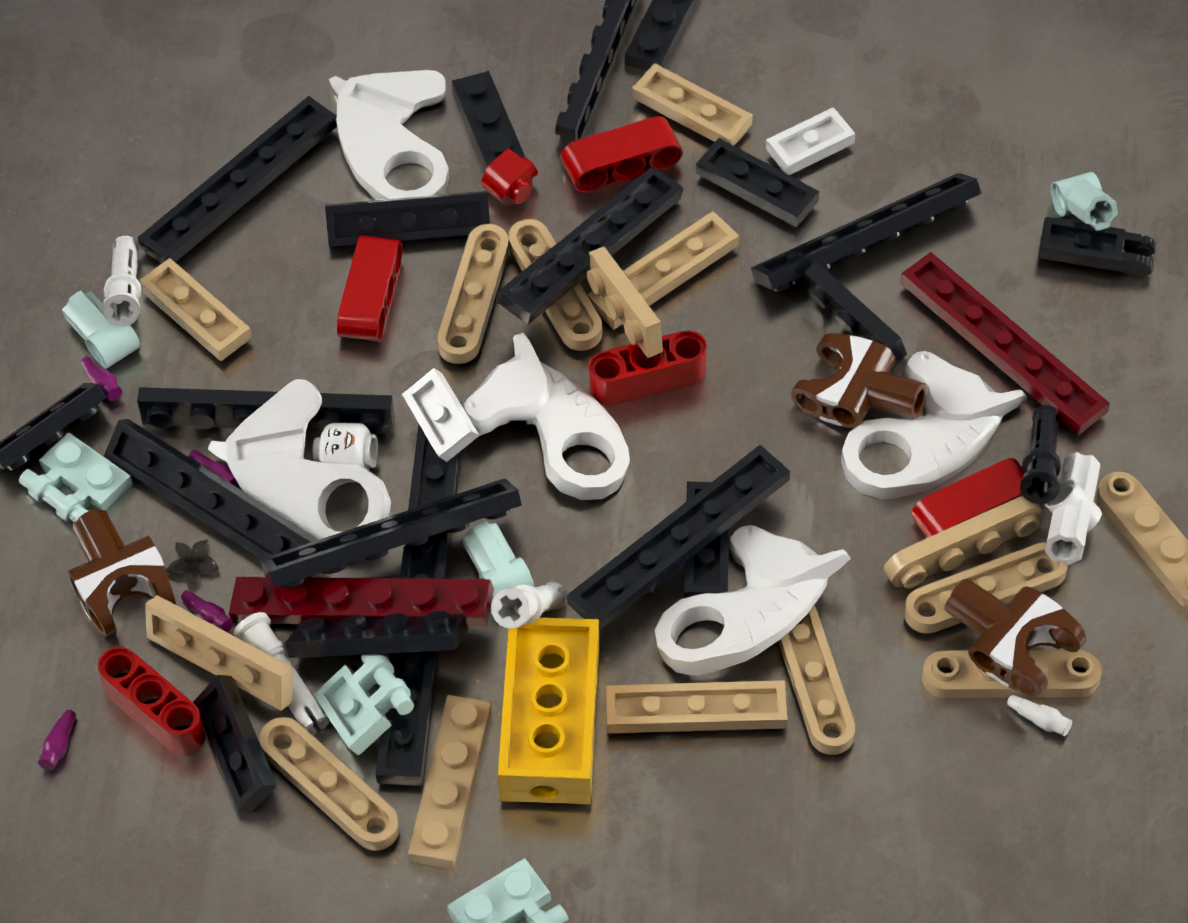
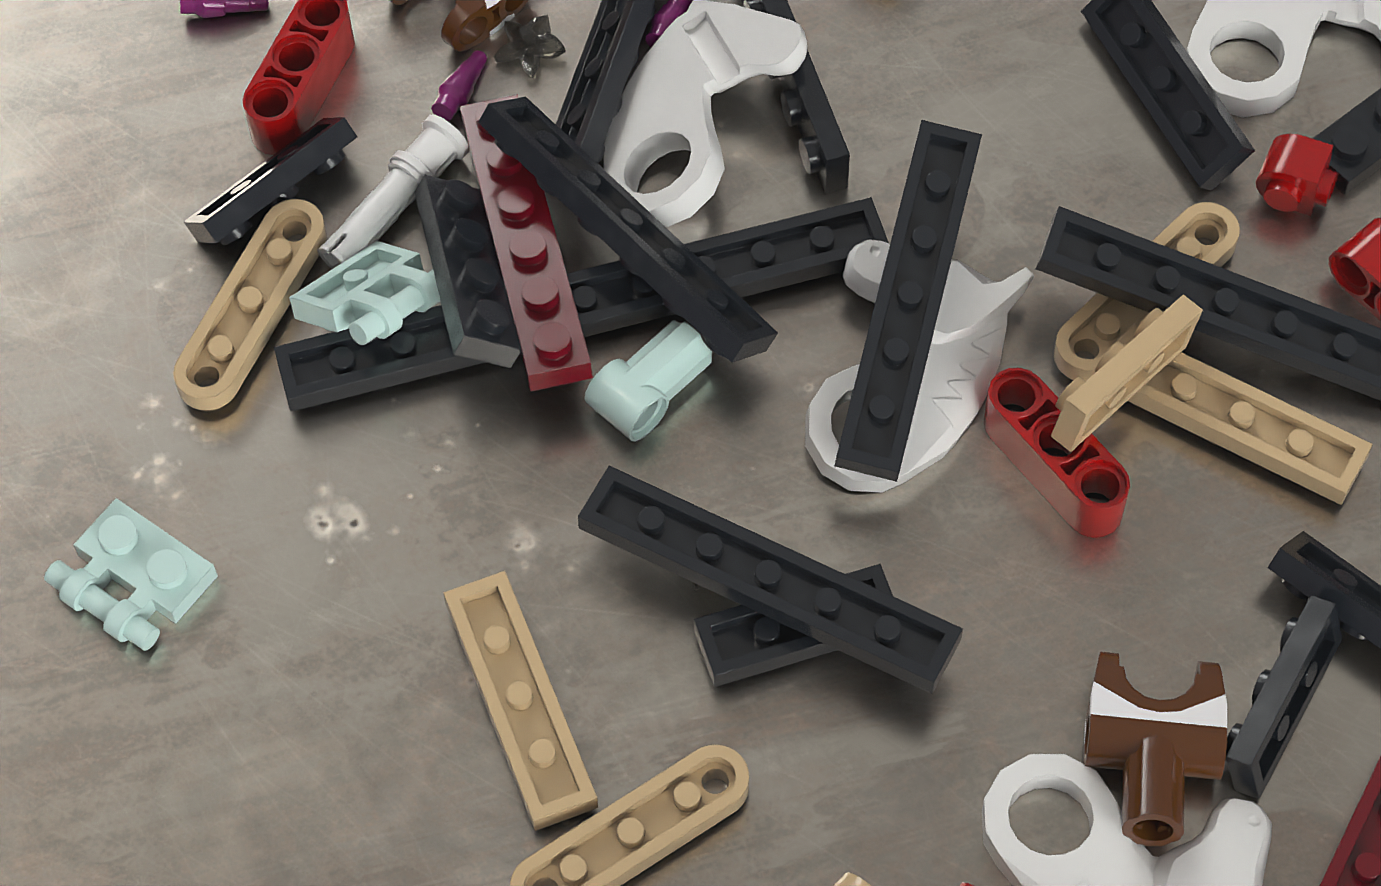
camera: 70 degrees right, 5 degrees up
tan plate [145,595,293,711] -> none
white head [313,423,378,470] -> none
red beam [337,235,403,342] -> none
white plate [402,368,480,462] -> none
tan plate [408,695,492,869] -> none
tan plate [437,224,509,364] -> none
white pin [491,582,567,628] -> none
yellow brick [498,617,599,804] -> none
white animal [655,525,851,676] -> none
none -> black plate [834,120,982,482]

